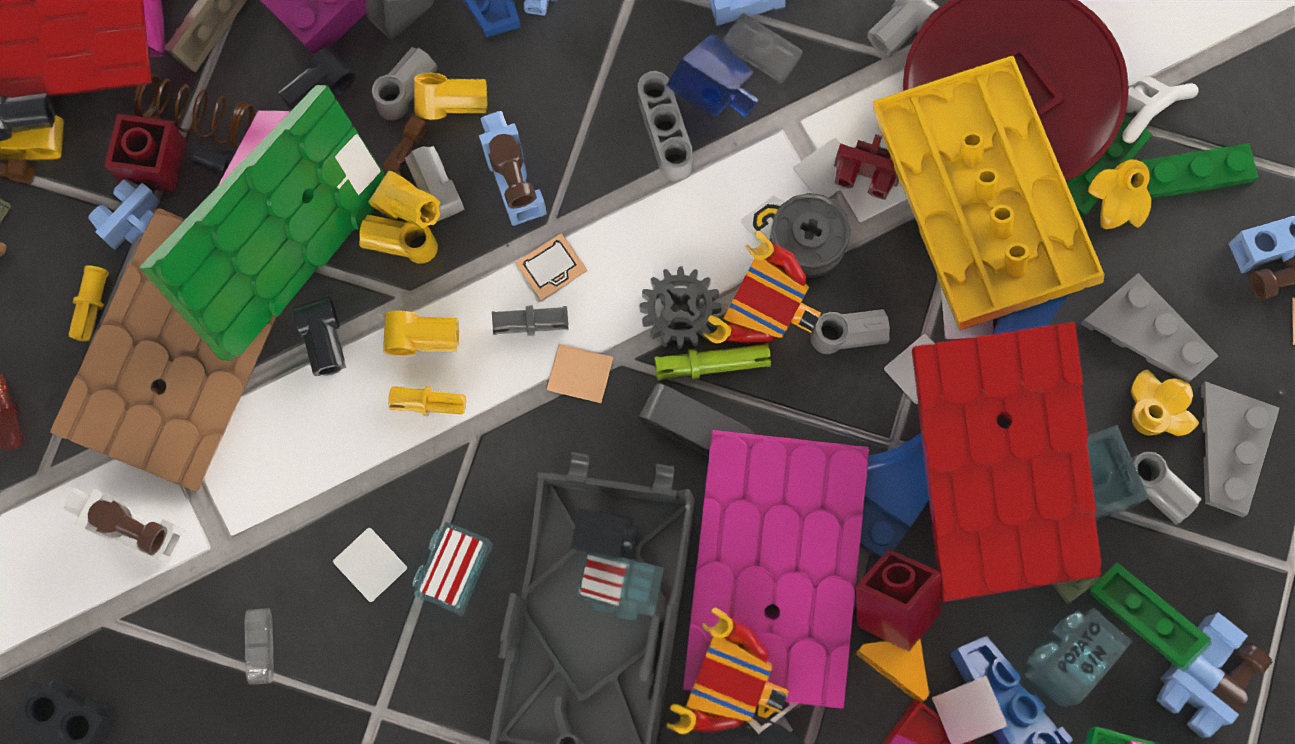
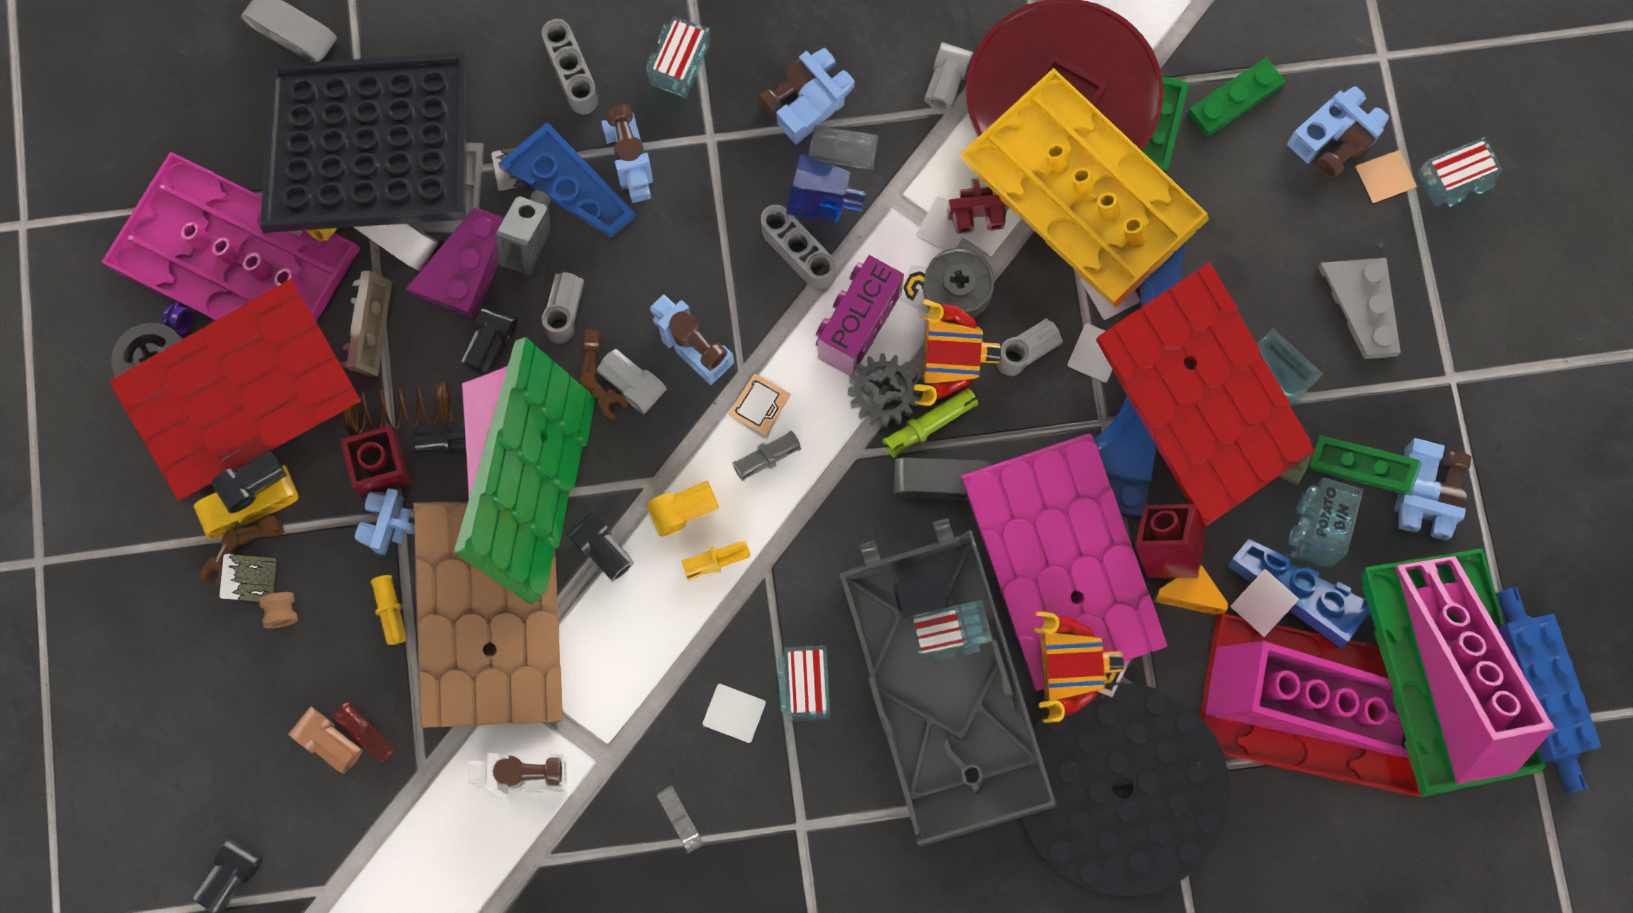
camera: 30 degrees left, 0 degrees up
white sticker [335,134,380,195] -> none
yellow piece [359,215,438,263] -> none
yellow piece [368,171,441,229] -> none
yellow piece [414,73,487,120] -> none
light nougat sticker [547,344,614,403] -> none
light grey wing [1081,273,1218,382] -> none
yellow plate [1088,159,1151,229] -> none
white piece [1122,76,1198,143] -> none
light grey piece [1122,452,1202,524] -> none
yellow plate [1131,369,1199,436] -> none
none -> magenta brick [815,255,904,376]

